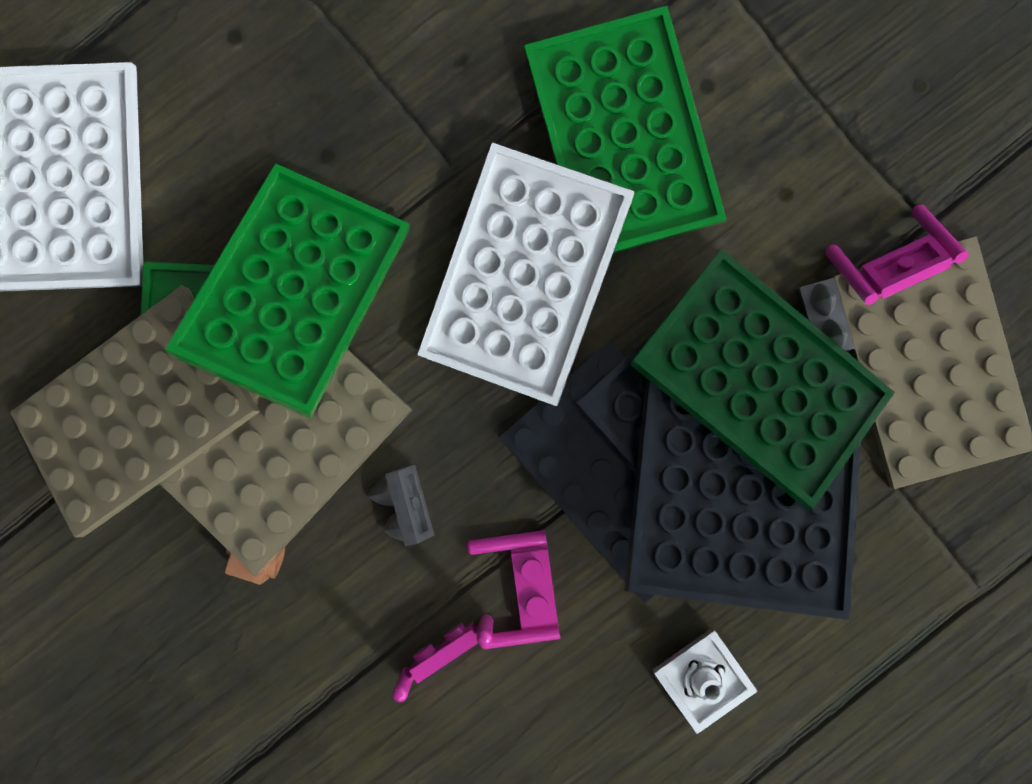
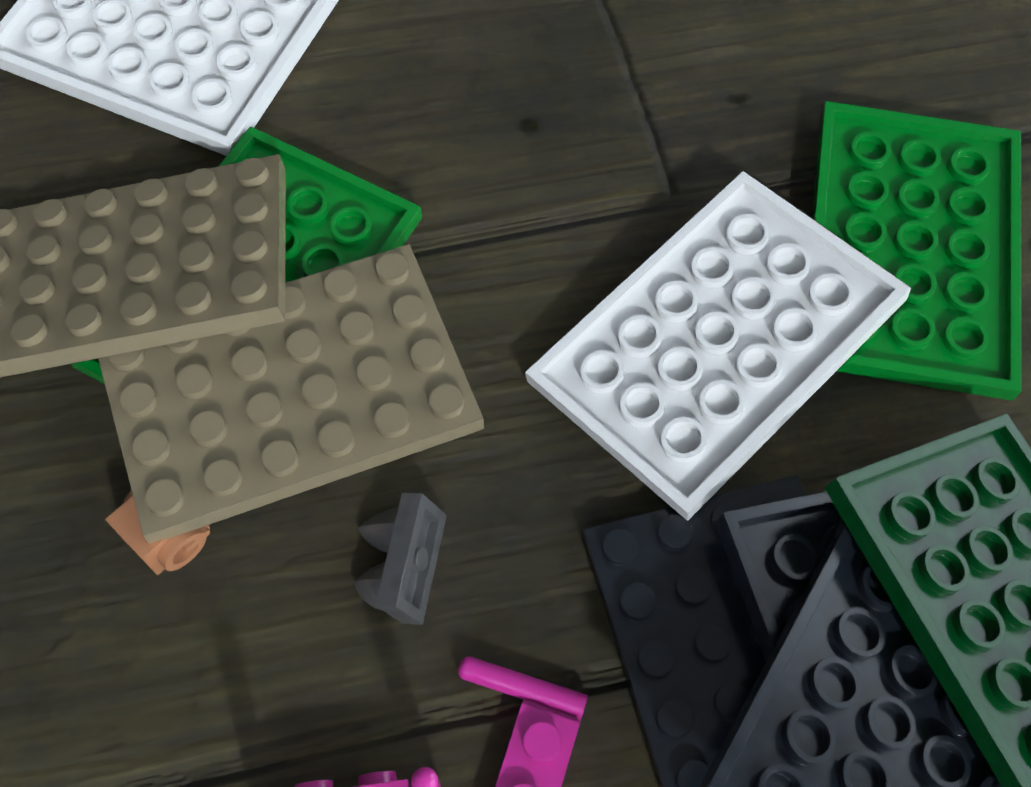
camera: 30 degrees right, 25 degrees down
green plate [165,163,410,419] -> none

